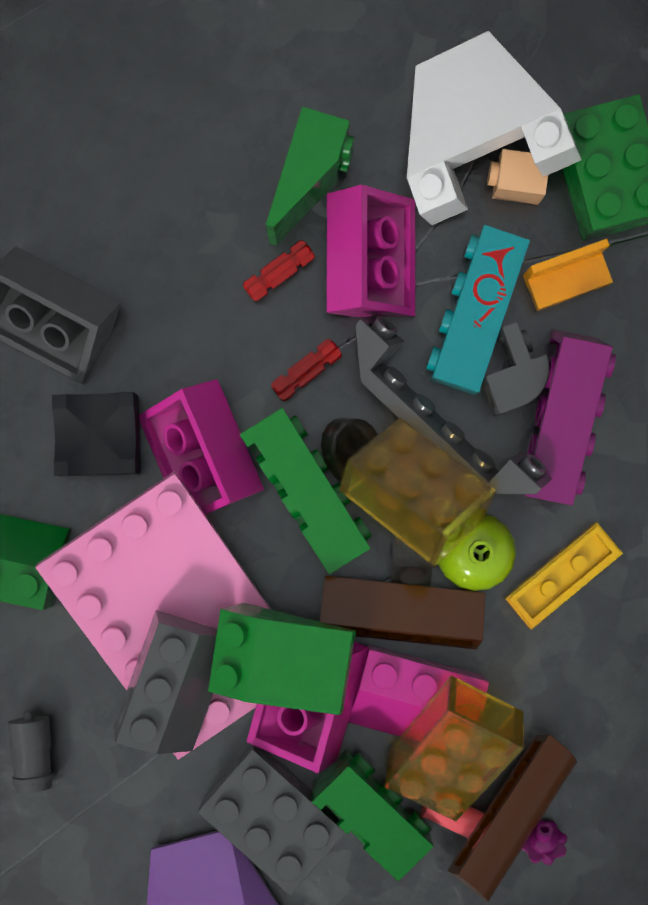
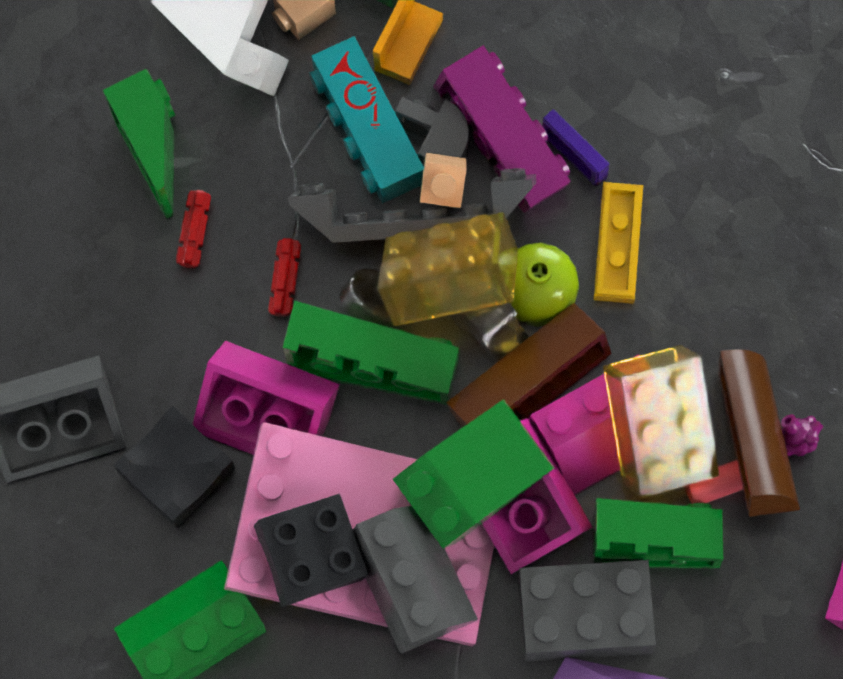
camera: 40 degrees left, 15 degrees down
dark pink slope [327,185,415,317] -> none
none -> black brick [254,493,368,607]
none -> light nougat brick [420,153,467,208]
none -> dark purple tile [542,109,610,187]

